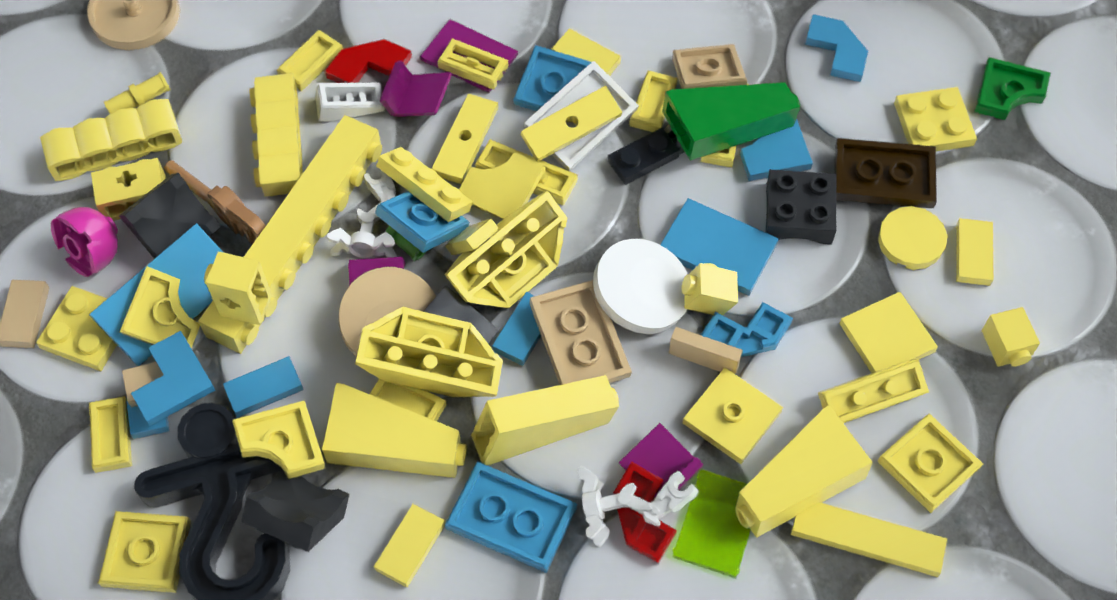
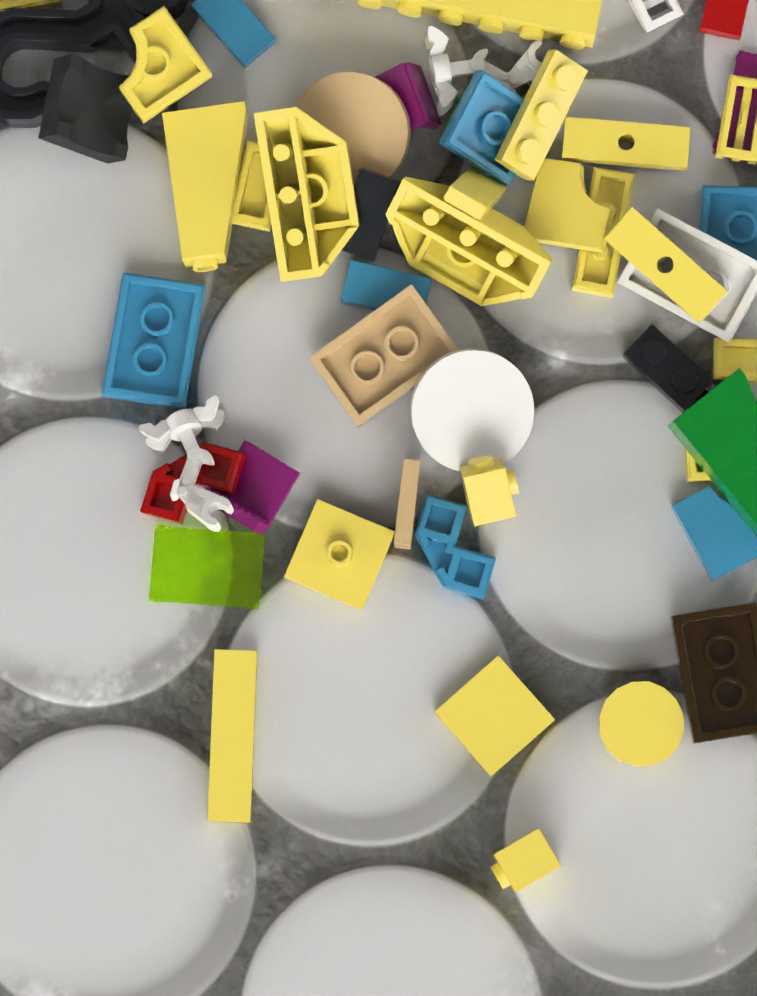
camera: 80 degrees right, 20 degrees up
light yellow tile [374,504,445,588] -> none
magenta piece [379,61,452,117] -> none
light yellow slope [471,375,619,466] -> none
dark azure tile [661,198,779,296] -> none
light yellow slope [736,405,873,538] -> none
black brick [765,169,836,245] -> none
light yellow tile [817,359,929,423] -> none
light yellow tile [877,413,983,513] -> none
light yellow tile [956,218,994,286] -> none

